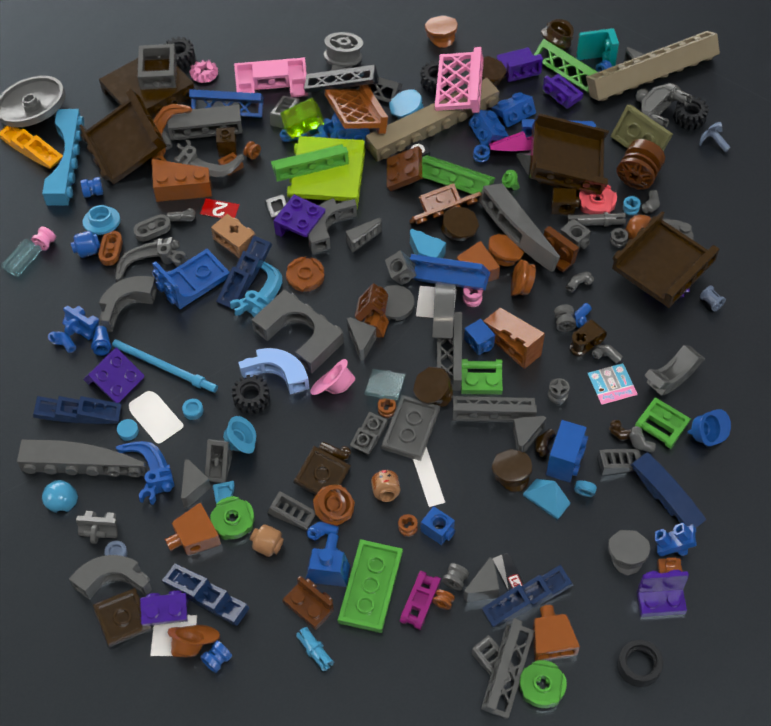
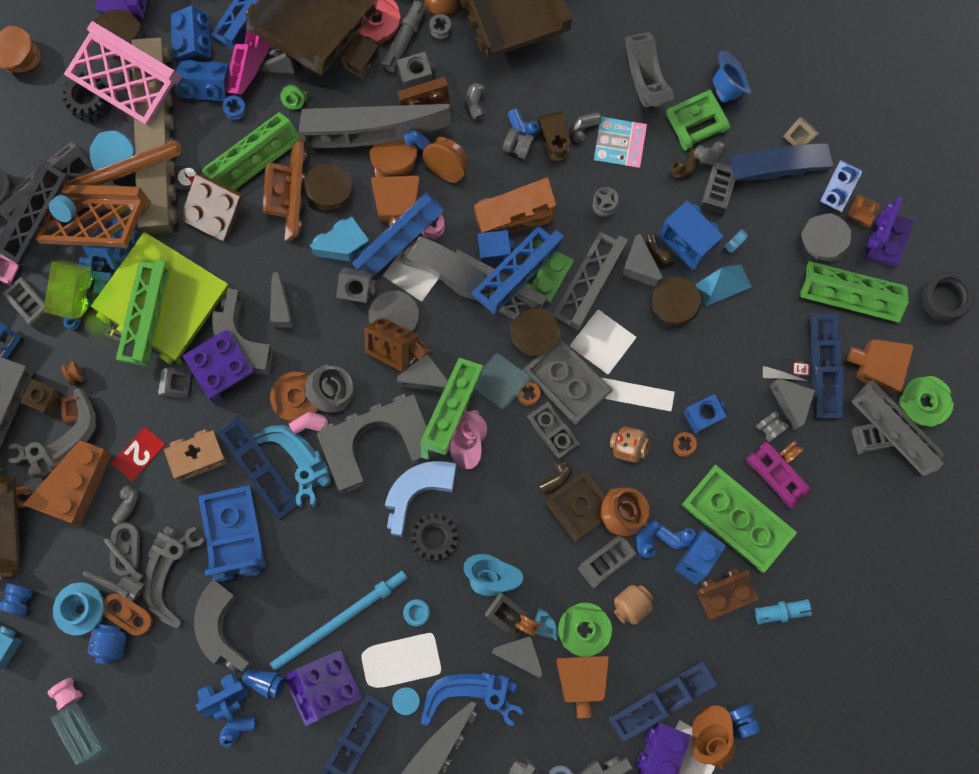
camera: 65 degrees left, 20 degrees up
none -> dark azure tile [49,195,76,222]
none -> dark orange axle [68,140,182,186]
none -> dark grey plant [83,538,145,602]
none -> bright pink arm [289,412,328,434]
none -> dark grey hat [305,364,355,413]
none -> blue arm [403,130,431,152]
none -> bright green fence [421,358,483,459]
none -> blue fence [472,226,564,314]
none -> dark orange bush [515,614,542,637]
none -> white sticker [570,310,636,374]
none -> dark tan slope [783,117,820,146]
none -> bright green fence [801,261,909,323]

